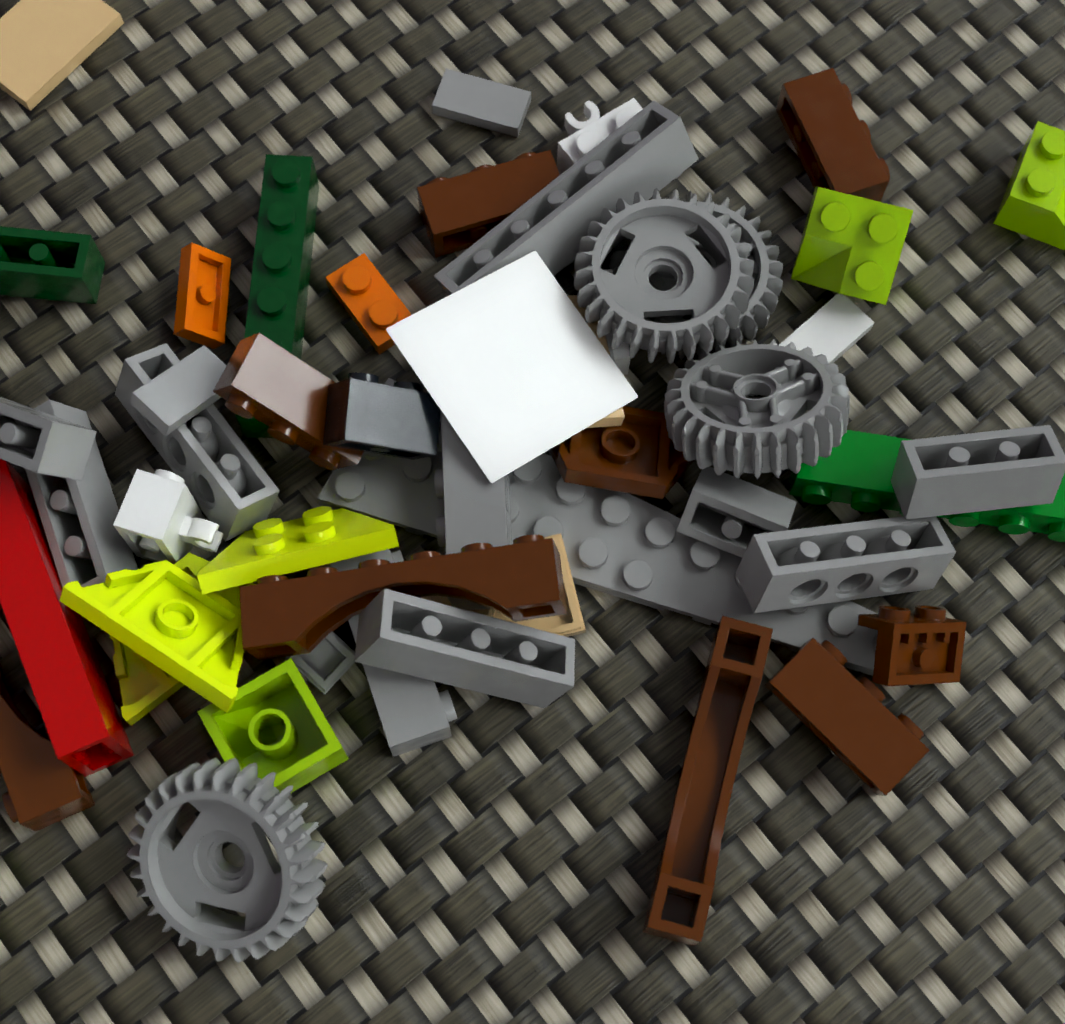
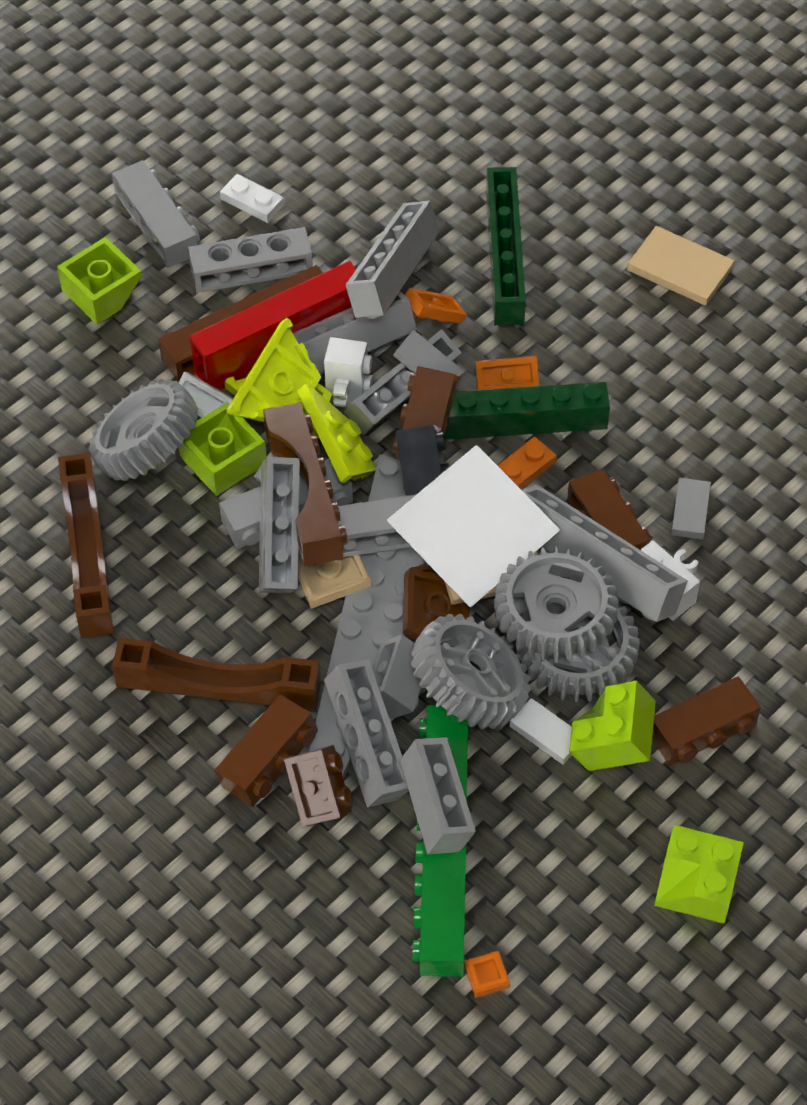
camera: 85 degrees right, 15 degrees down
none -> reddish brown arch [58,452,114,638]
none -> white tile [179,372,233,418]
none -> orange plate [405,288,467,324]

